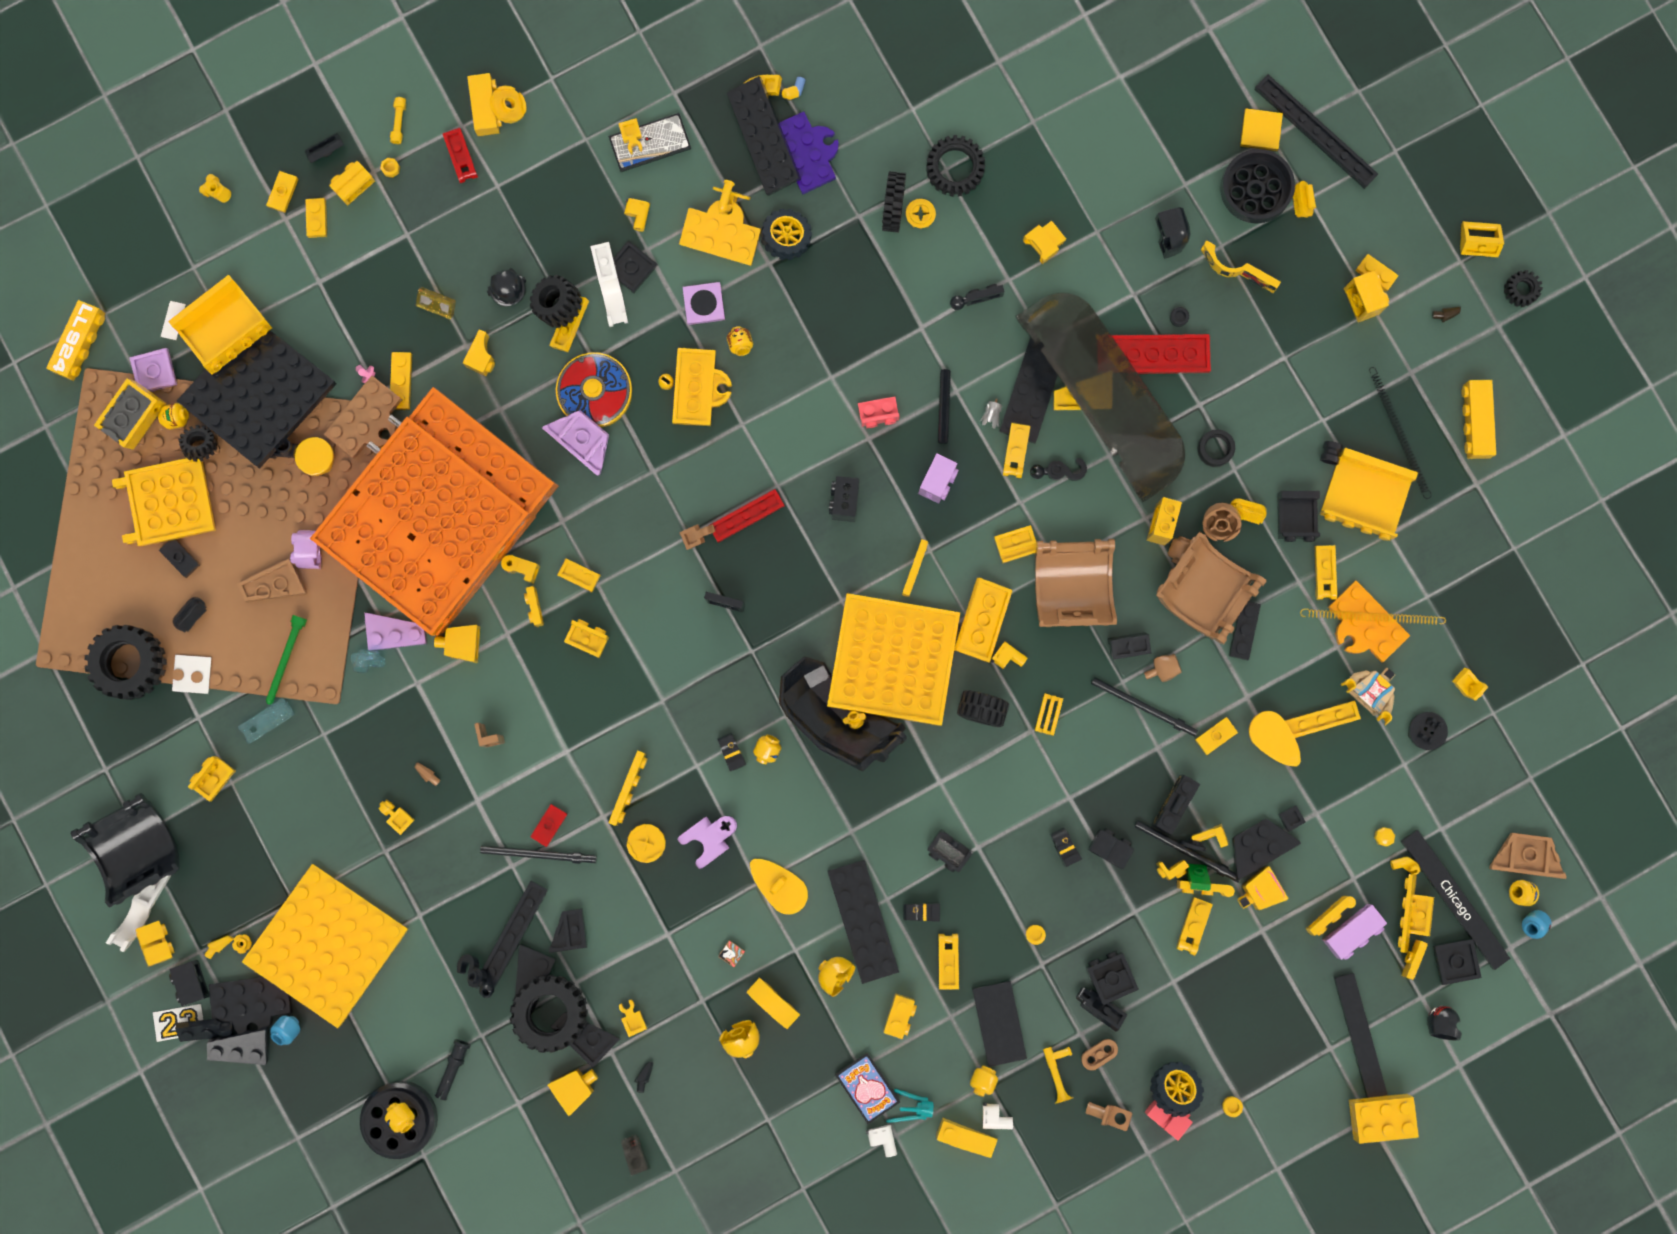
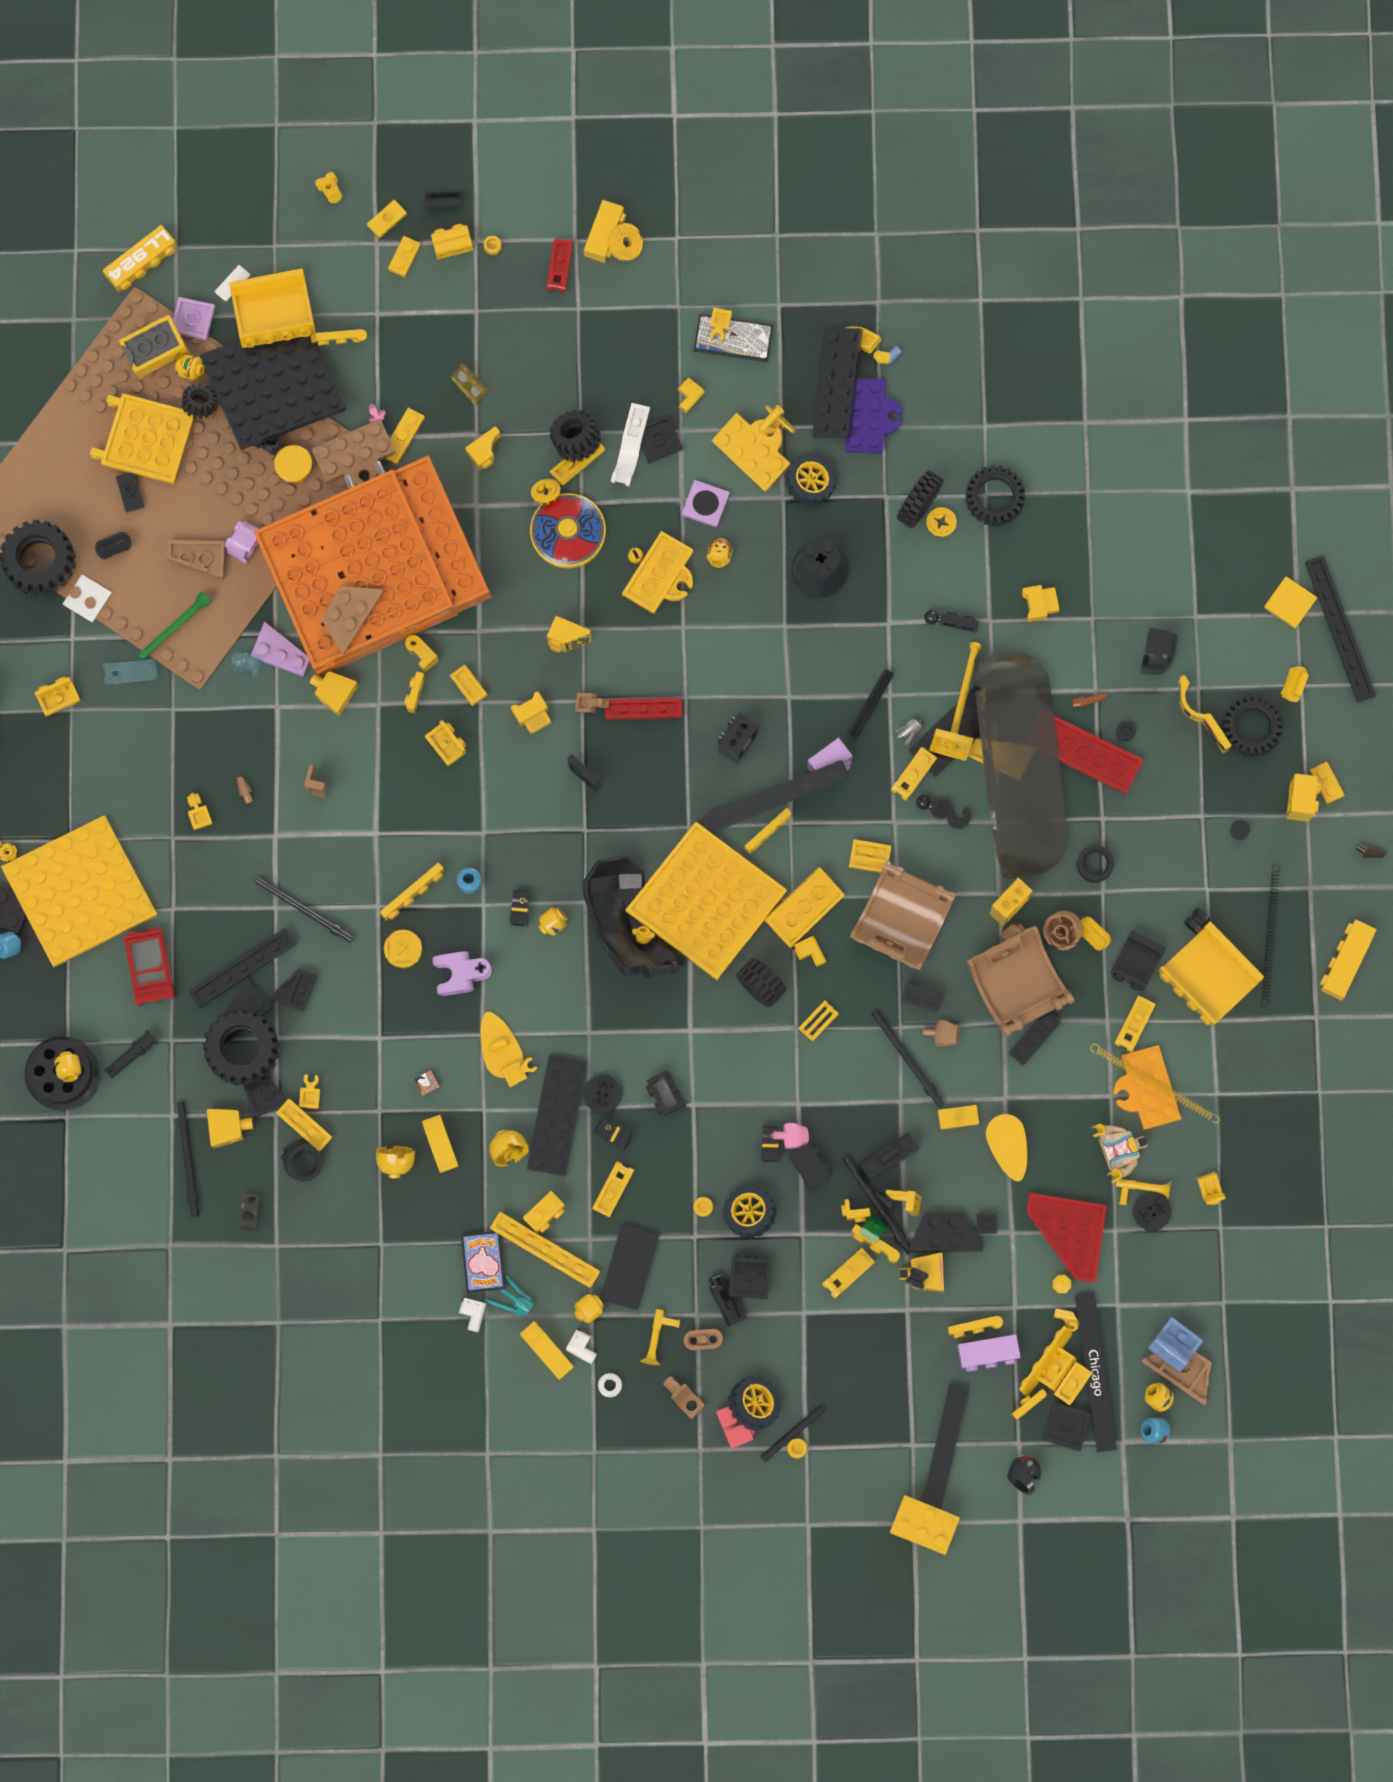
camera: 30 degrees right, 5 degrees down
yellow bar [390,97,406,144] -> none
black piece [457,954,495,998] -> none
black helmet [487,268,527,306] -> none
red plate [530,804,568,847] -> none
lavender wing [542,410,609,476] -> none
coral bracket [858,397,900,428] -> none
black wheel [1220,149,1295,224] -> none
yellow tile [1285,701,1361,738] -> none
none -> red door [123,928,176,1007]
none -> black bar [177,1101,199,1217]
none -> yellow plate [276,1099,332,1152]
none -> black tyre [283,1144,322,1181]
none -> yellow plate [311,329,367,346]
none -> medium nougat wing [321,586,384,654]
none -> dark azure head [456,868,482,894]
none -> yellow tile [490,1212,600,1288]
none -> yellow plate [500,1057,537,1087]
none -> yellow piece [510,691,551,735]
none -> yellow gear [531,479,561,504]
none -> yellow slope [547,616,592,653]
none -> black plate [583,1075,622,1114]
none -> white piece [598,1373,622,1398]
none -> black tile [702,760,849,833]
none -> black wheel [723,1185,777,1239]
none -> black bar [760,1405,825,1462]
none -> bright pink piece [773,1123,809,1149]
none -> black cone [792,540,849,598]
none -> black wheel [905,1267,929,1290]
none -> yellow tile [929,642,981,761]
none -> red plate [1026,1193,1107,1283]
none -> yellow plate [1054,1362,1092,1405]
none -> dark orange piece [1072,693,1107,707]
none -> yellow piece [1116,1179,1171,1206]
none -> medium blue plate [1148,1317,1203,1372]
none -> black tyre [1222,696,1283,757]
none -> black tile [1230,820,1250,840]

